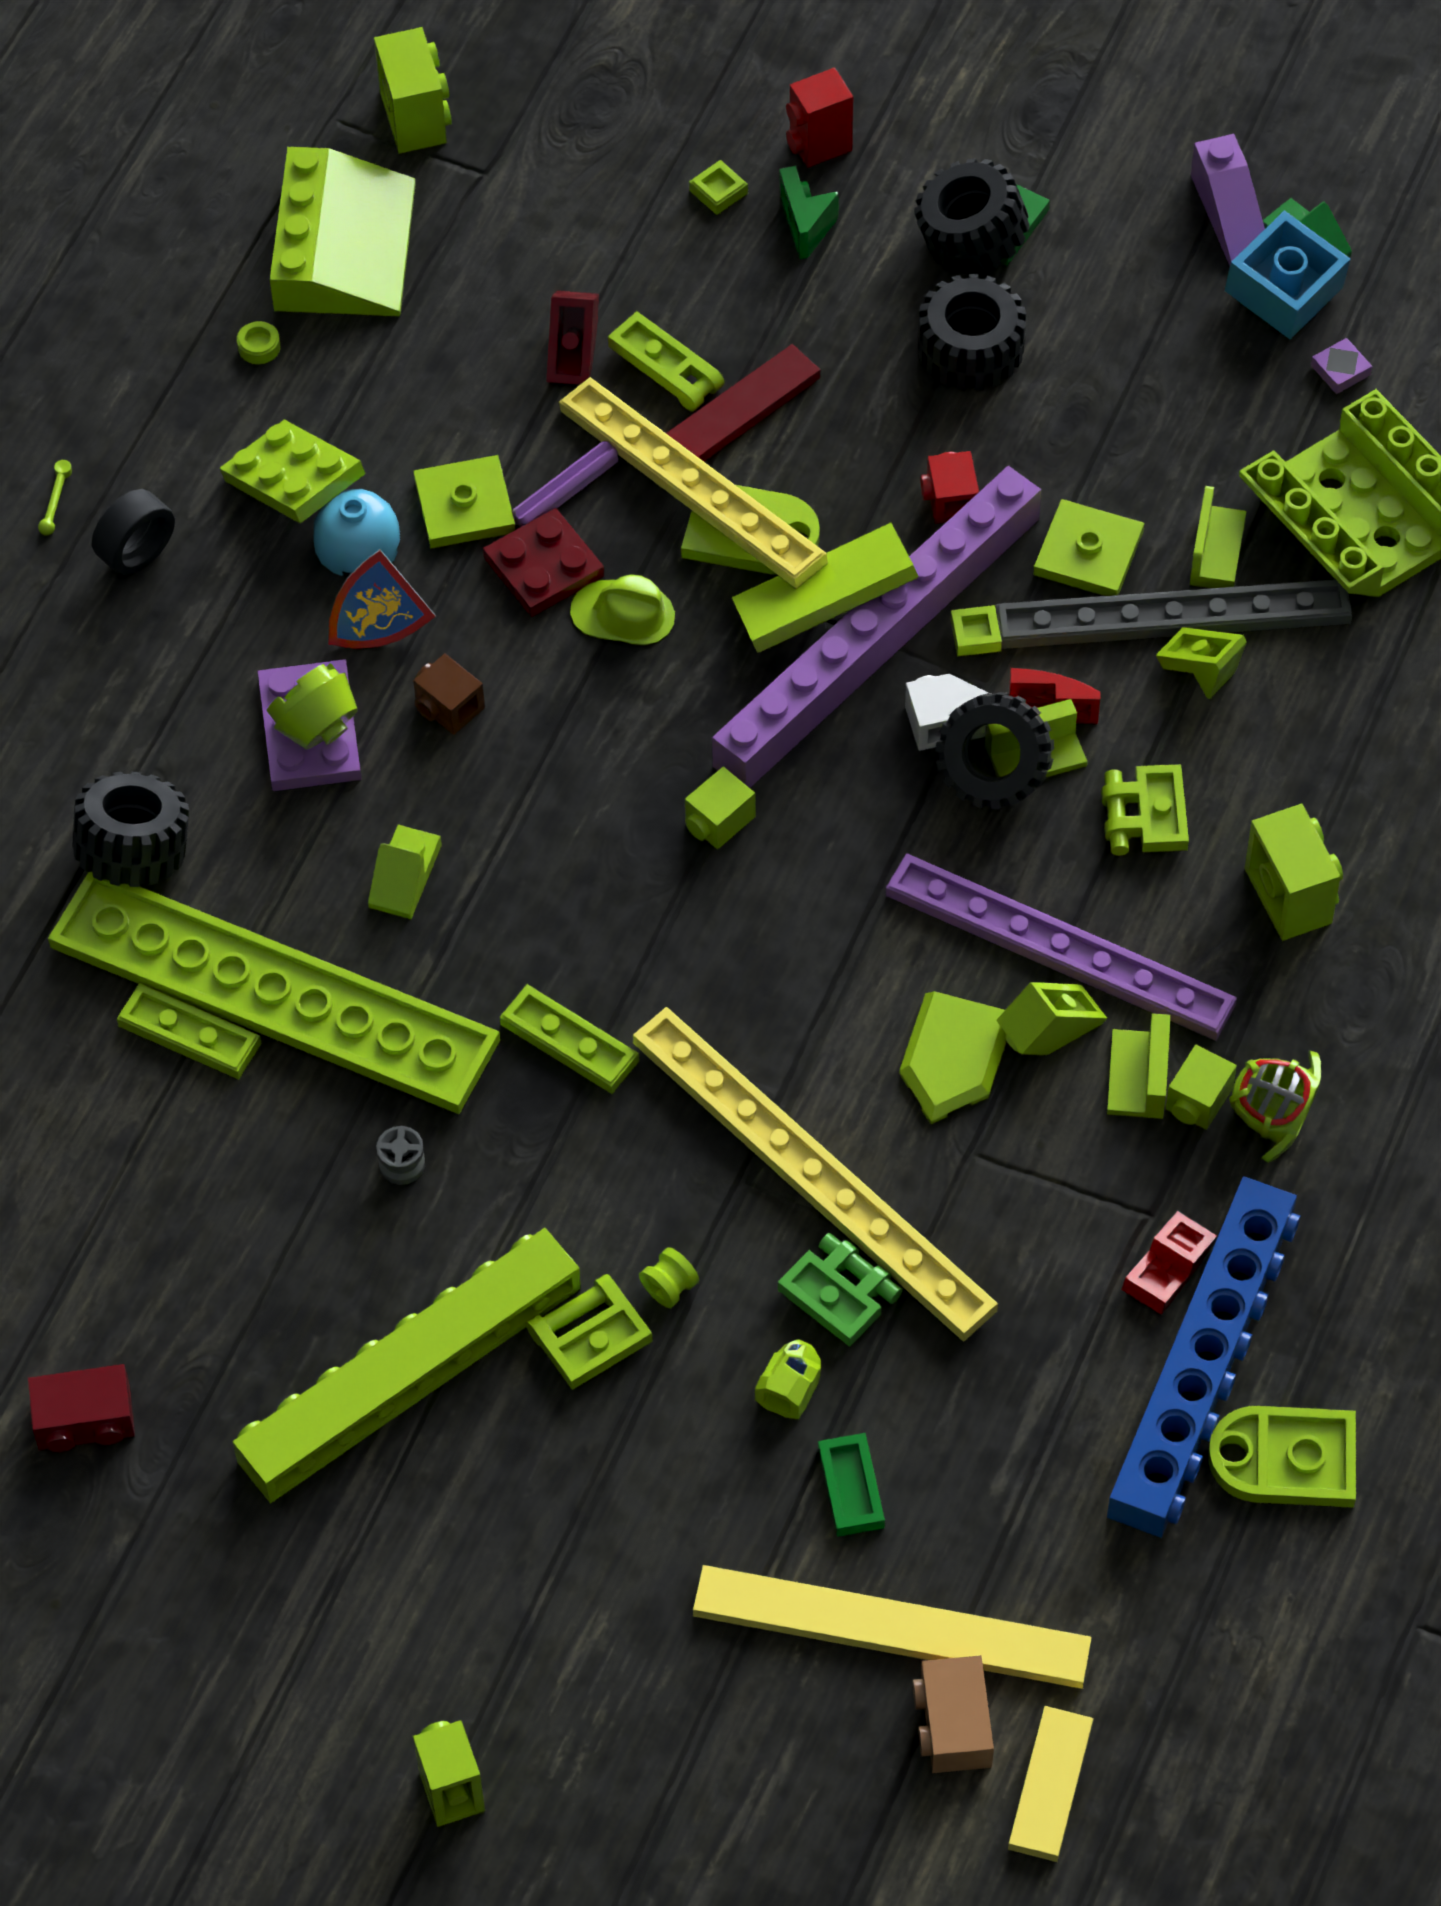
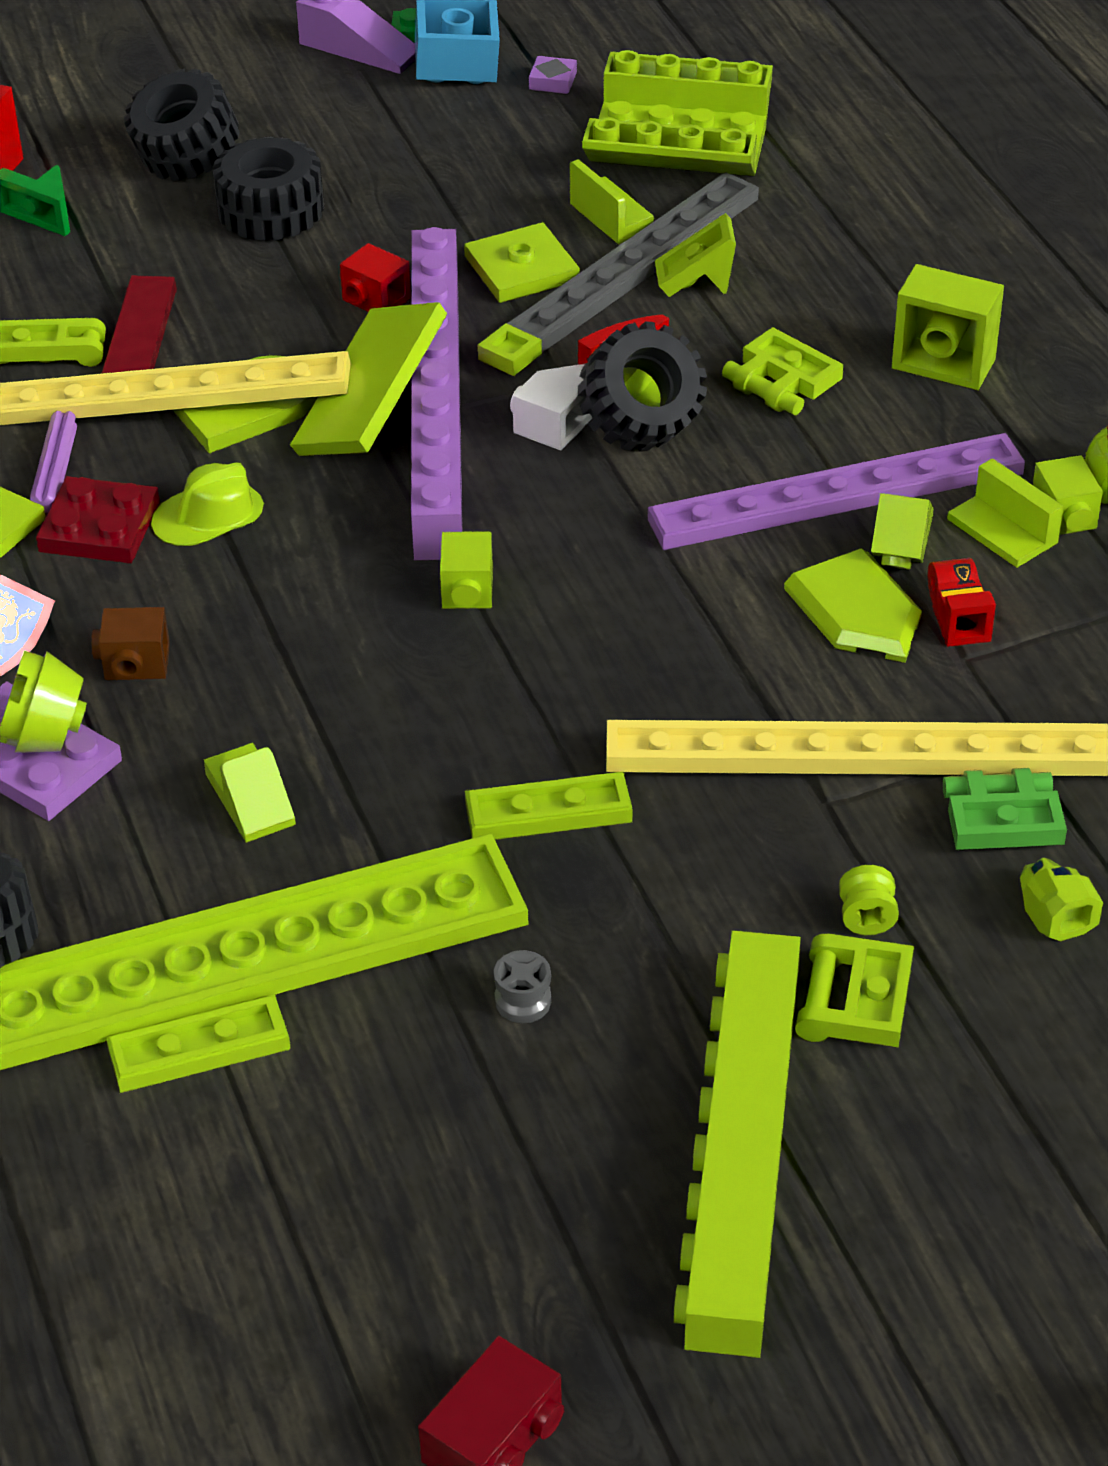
camera: 45 degrees left, 15 degrees down
none -> red leg [928,558,996,647]

